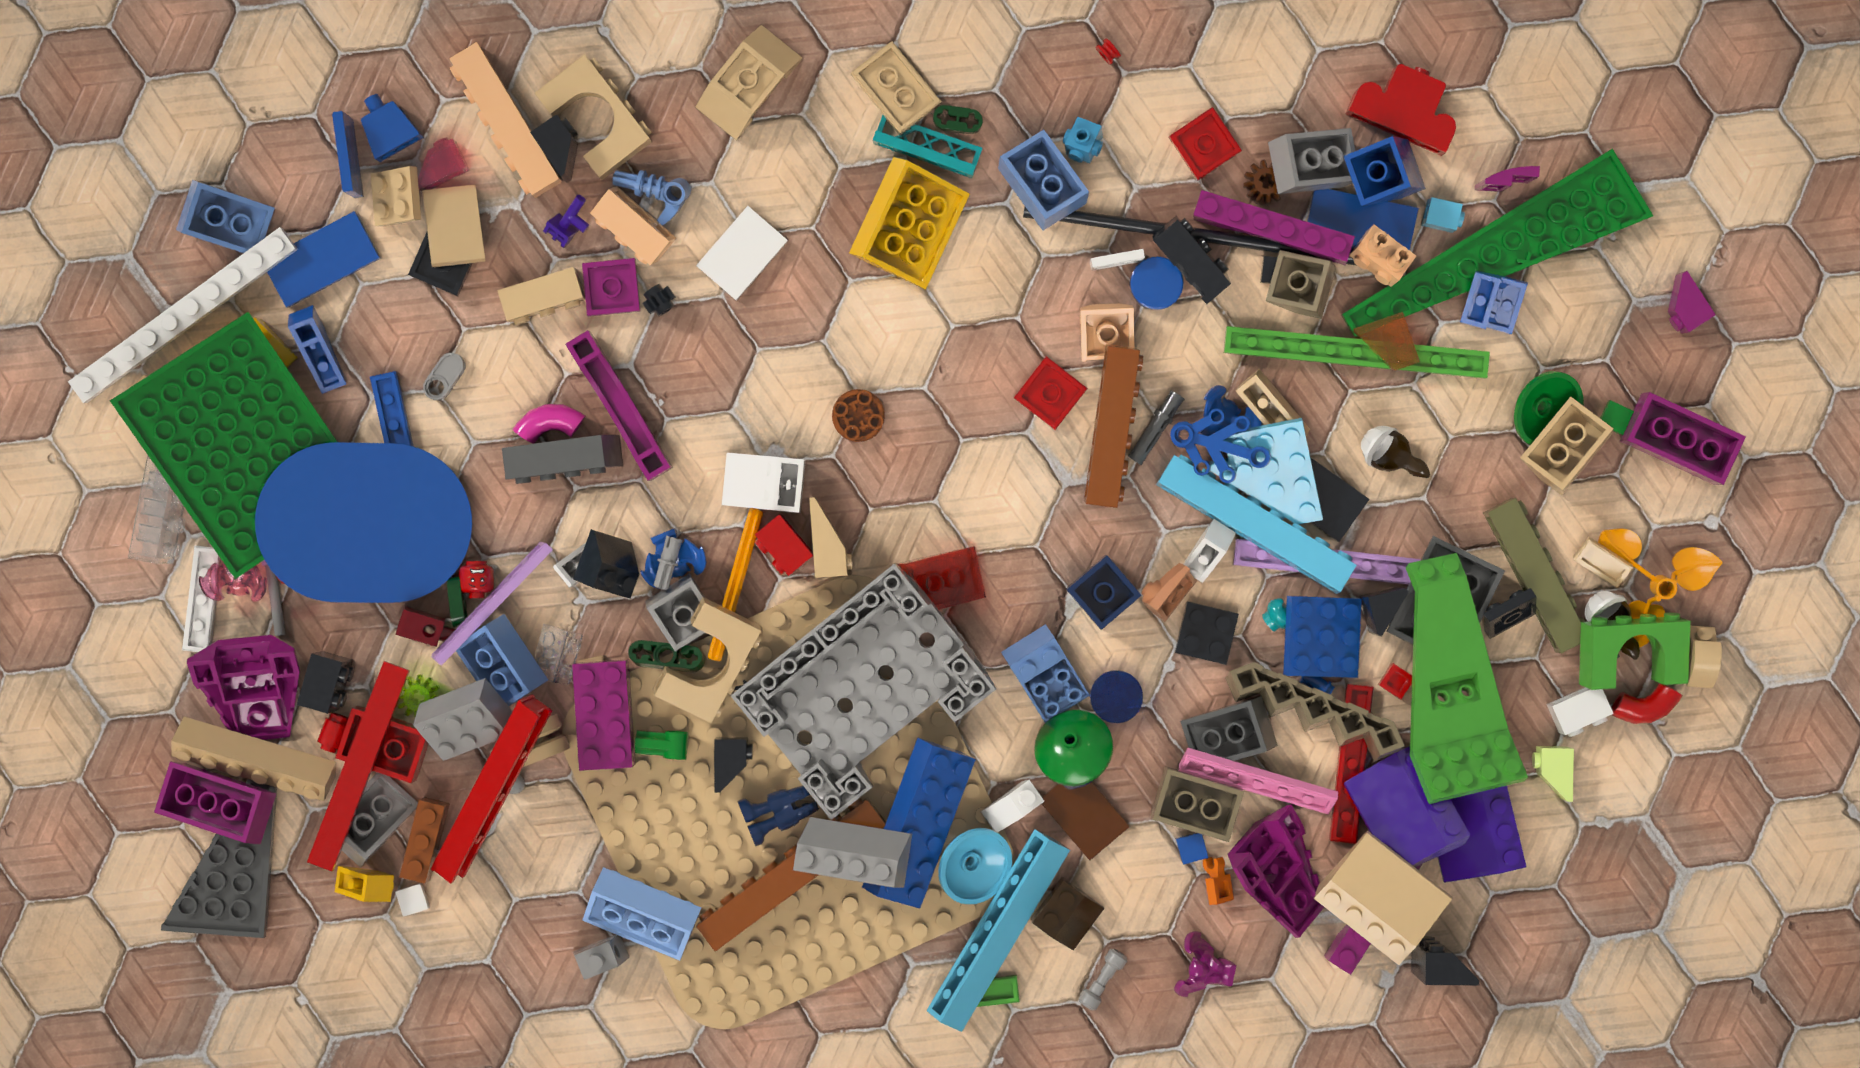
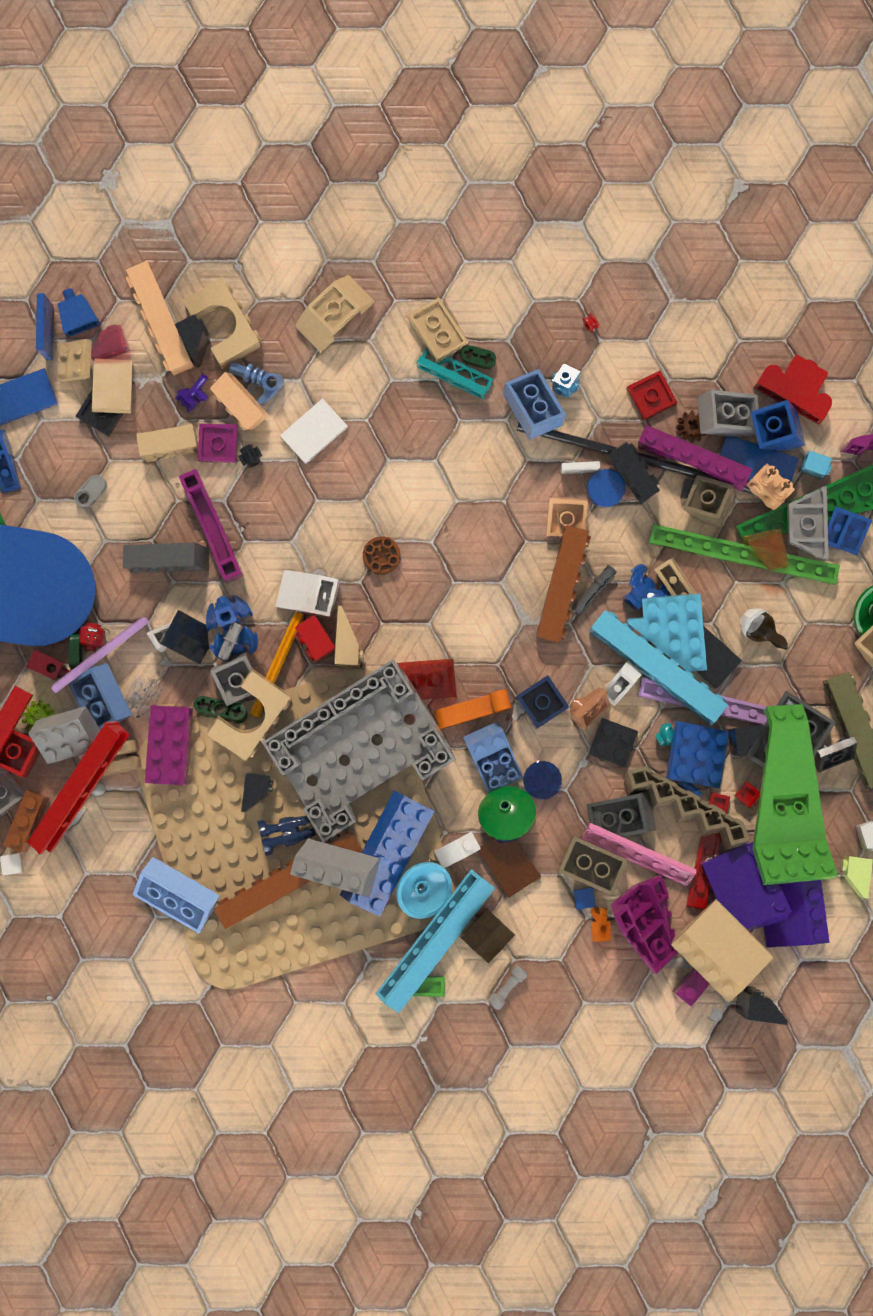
camera: 10 degrees right, 5 degrees down
blue tile [370,371,413,446] -> none
dark pink cylinder [512,404,586,444] -> none
light grey torso [573,934,629,980] -> none
green piece [635,730,689,760] -> none
yellow slope [849,157,970,289] -> none
red tile [1014,356,1088,430] -> none
blue plant [1170,408,1271,483] -> none
magenta animal [1174,931,1237,997] -> none
none -> blue animal [206,595,253,632]
none -> orange beam [434,689,512,729]
none -> light grey wing [787,486,829,560]

